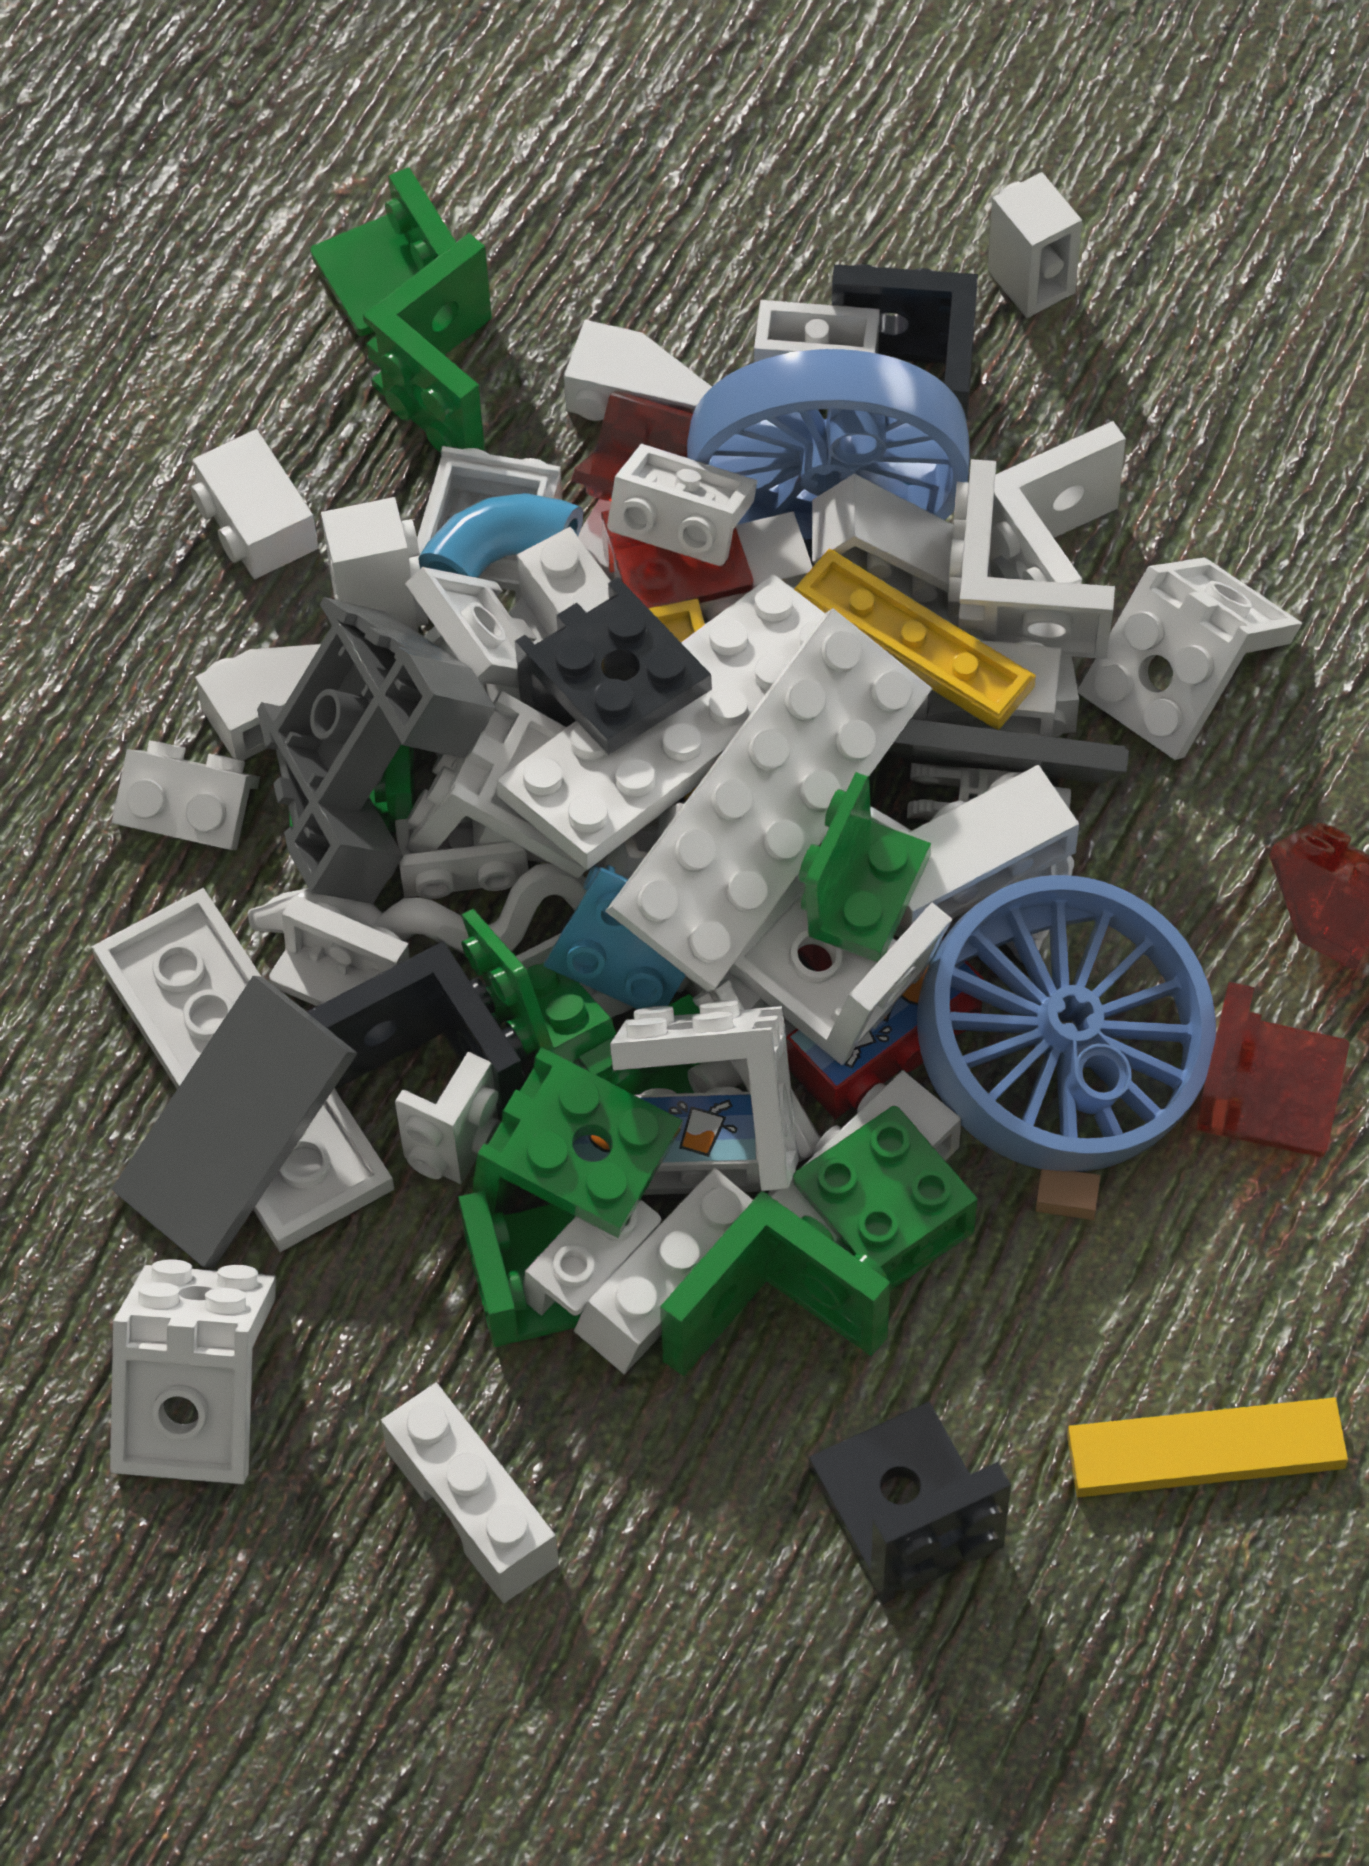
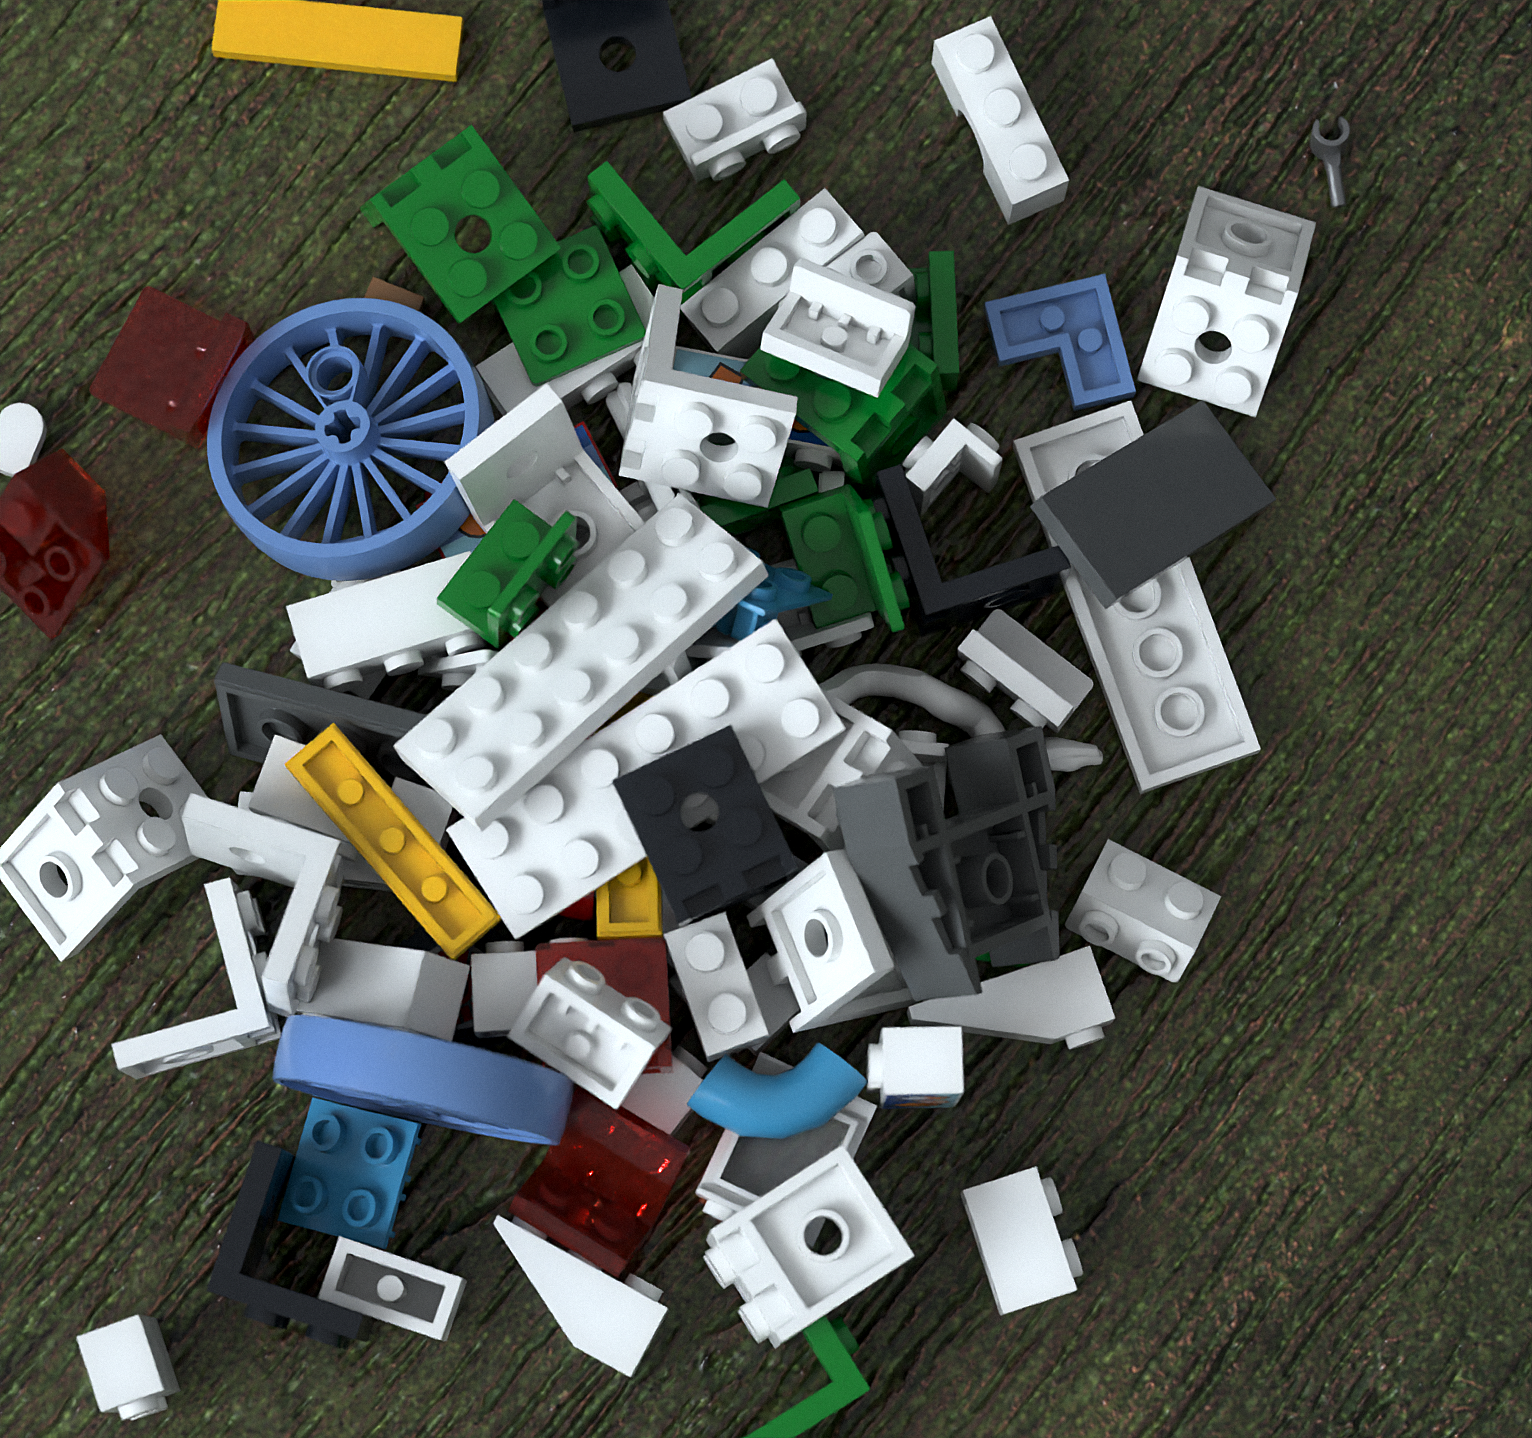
camera: 170 degrees left, 20 degrees up
none -> green bracket [359,124,561,324]
none -> white bracket [663,59,806,182]
none -> white bracket [703,1145,915,1349]
none -> white bracket [760,258,915,398]
none -> medium blue plate [983,274,1136,411]
none -> flat silver hand [1310,116,1350,208]

